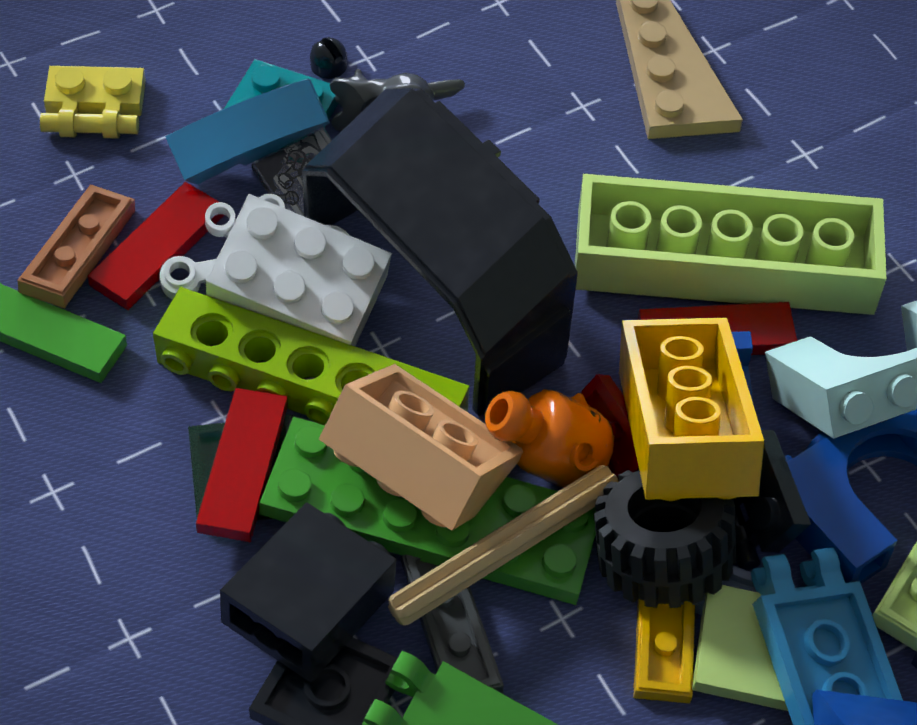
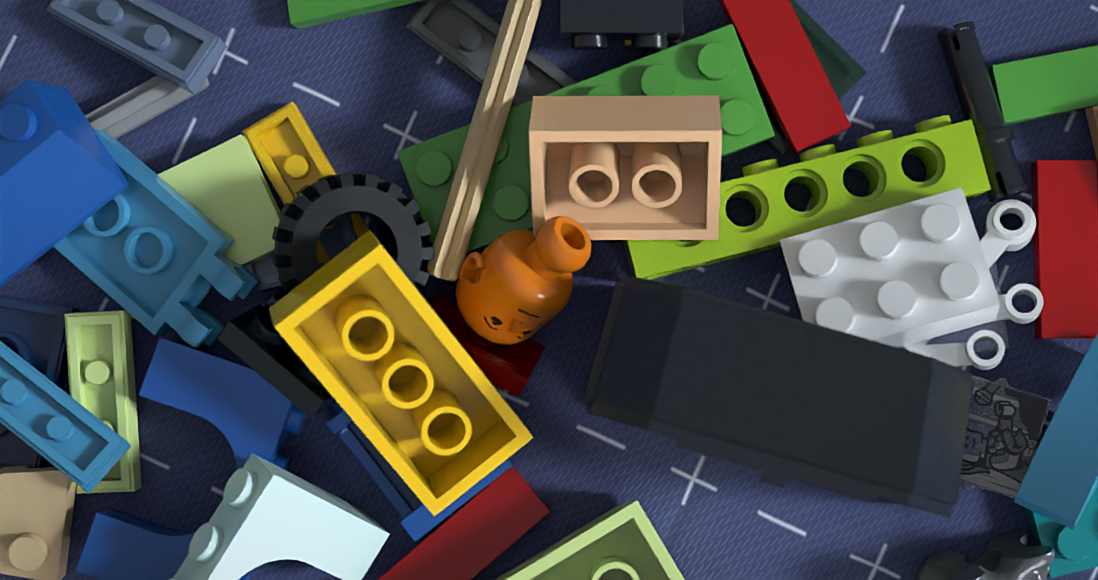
camera: 150 degrees right, 30 degrees up
none -> black pin [936,21,1028,202]

